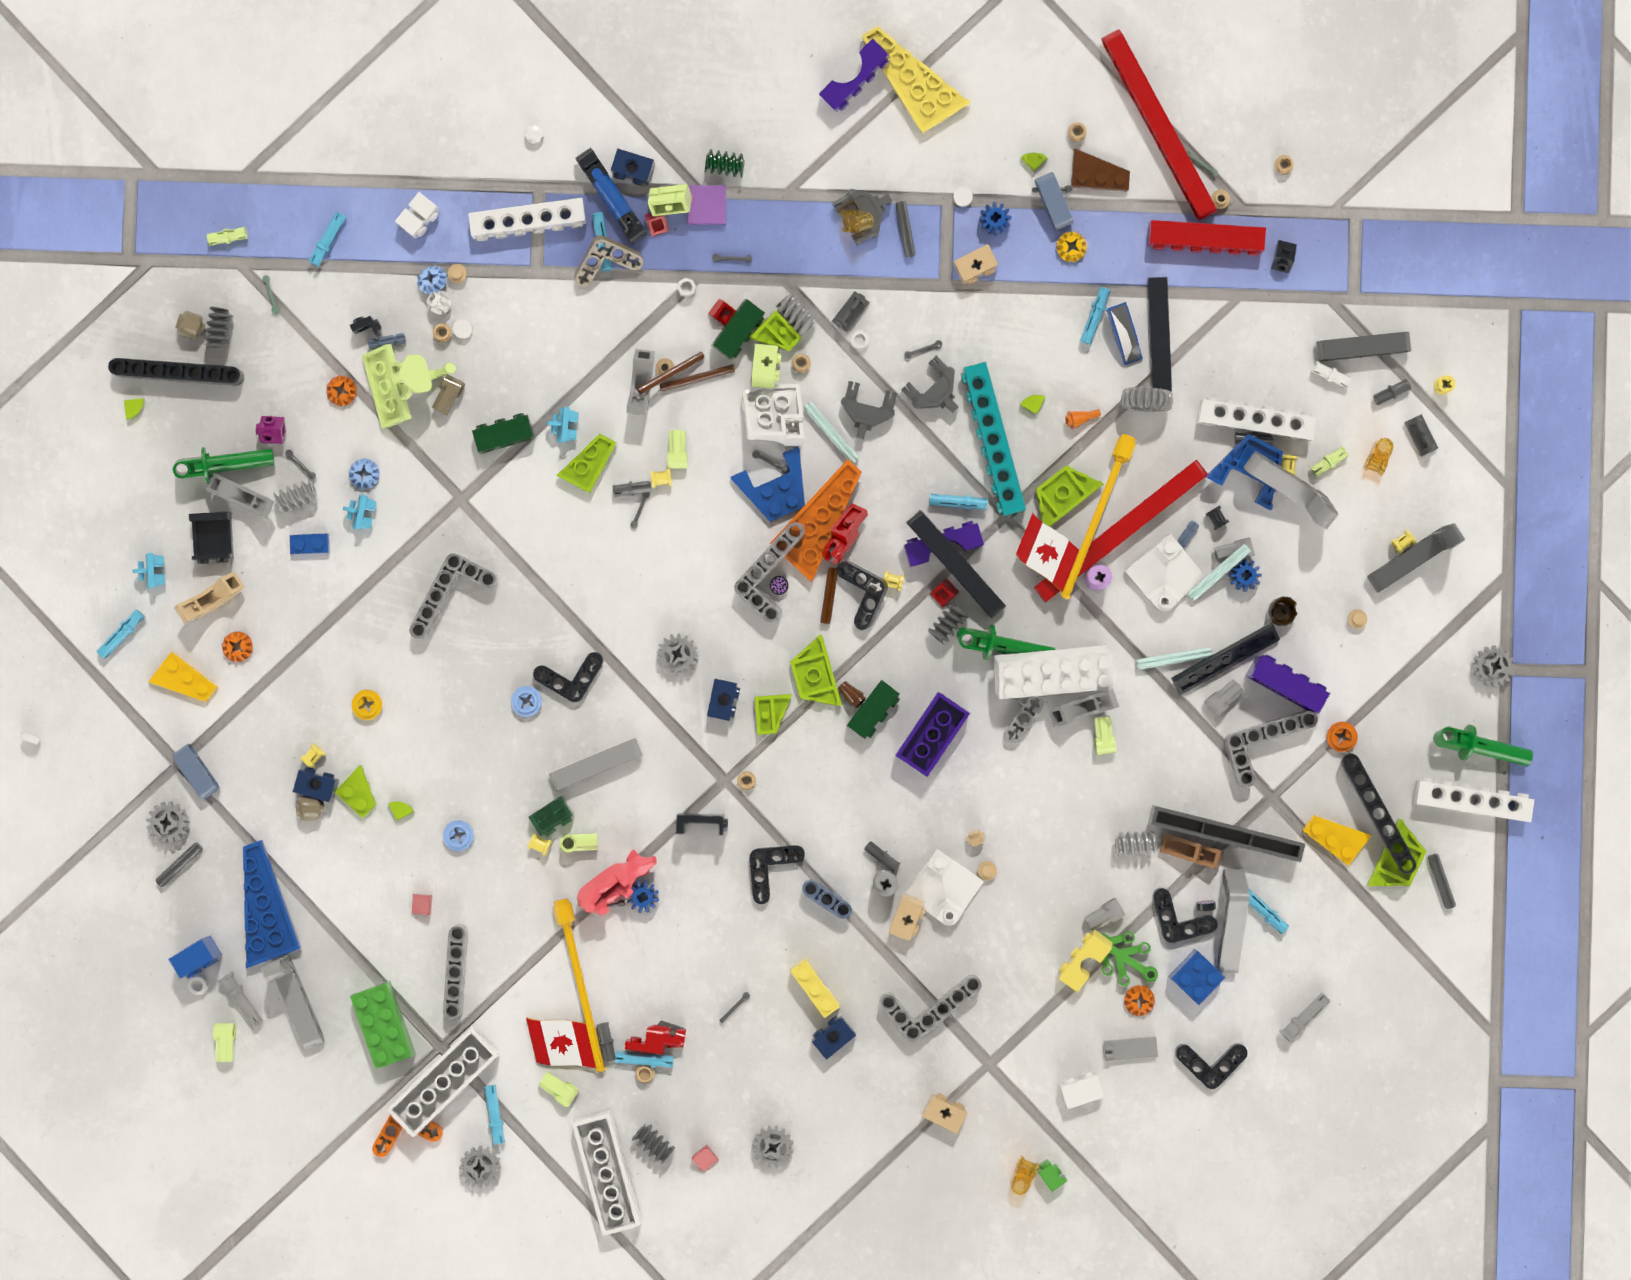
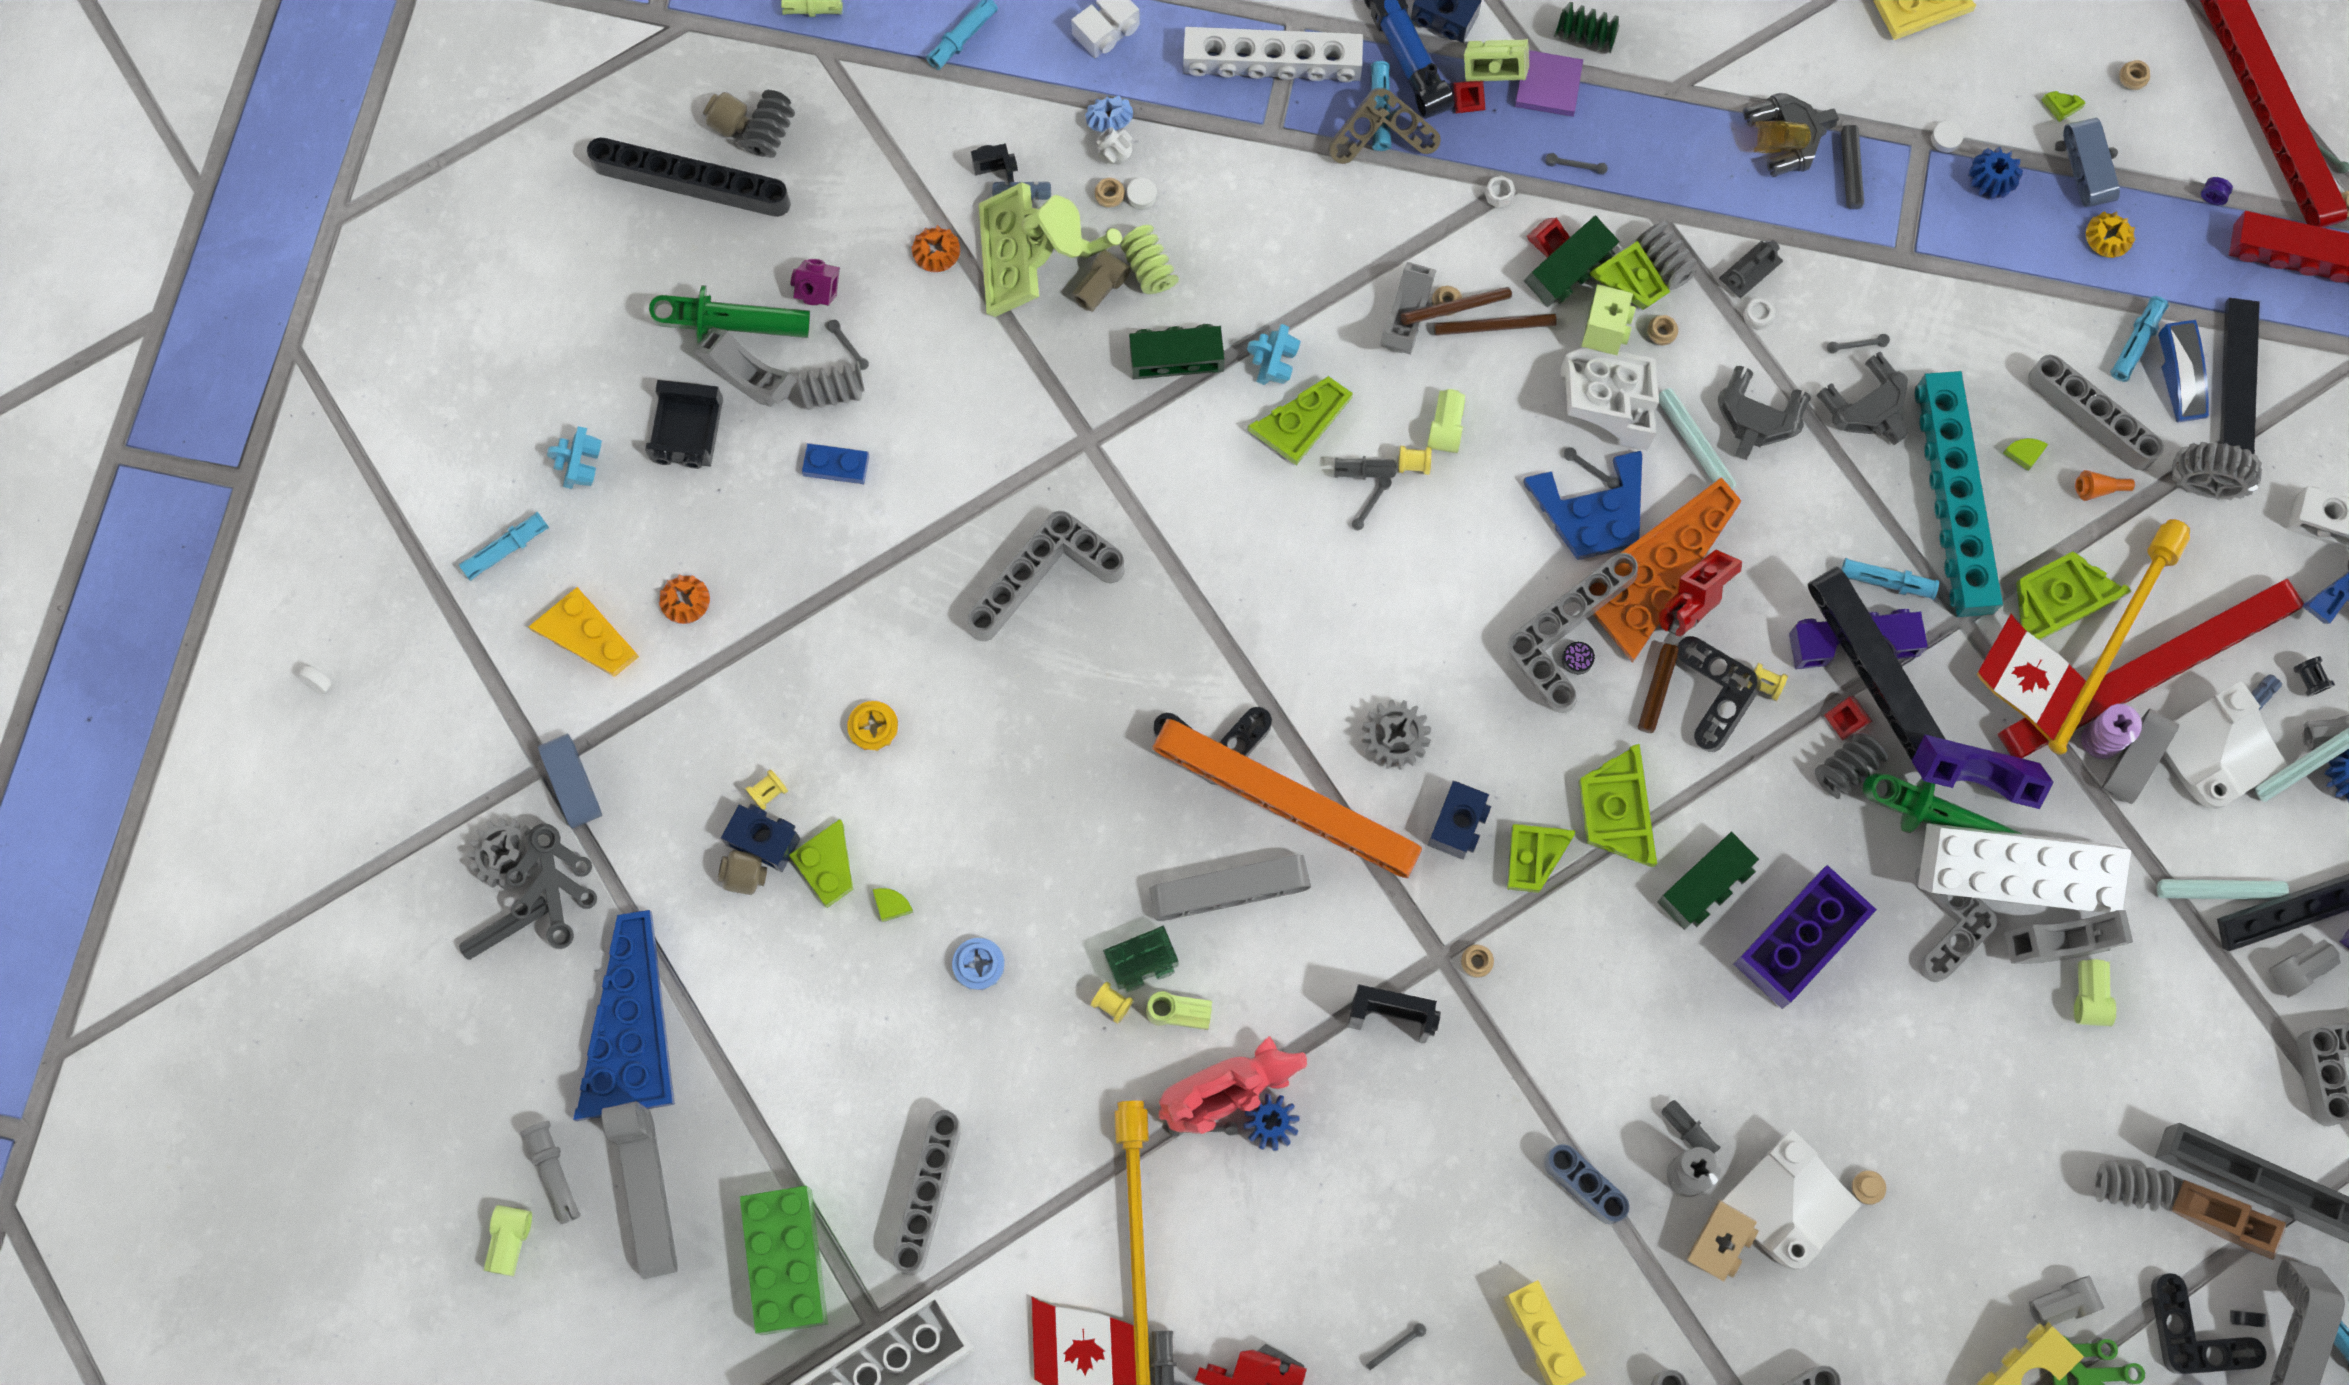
camera: 10 degrees right, 15 degrees down
lime tile [124,398,145,420] -> none
blue brick [168,935,222,979] -> none
tan arch [174,572,245,624] -> none
white tile [188,975,209,995] -> none
sand green hinge [262,275,280,314] -> none
medium azure hips [343,495,377,530] -> none
light blue gear [349,458,380,489] -> none
slope [412,894,432,915] -> none
tan plate [448,264,467,283] -> none
light blue gear [511,686,542,717] -> none
black beam [749,845,805,904] -> none
reddish brown cone [838,681,866,709] -> none
tan brick [953,244,998,285] -> none
tan plate [966,830,985,846] -> none
reddish brown wing [1071,148,1130,192] -> none
none -> dark grey plant [505,824,597,949]
none -> yellowish green piece [1120,225,1179,294]
none -> orange beam [1152,719,1422,878]
none -> dark purple arch [1912,734,2054,809]
none -> light grey beam [2028,354,2164,470]
none -> light grey beam [2102,708,2179,804]
none -> dark purple bush [2201,177,2233,206]

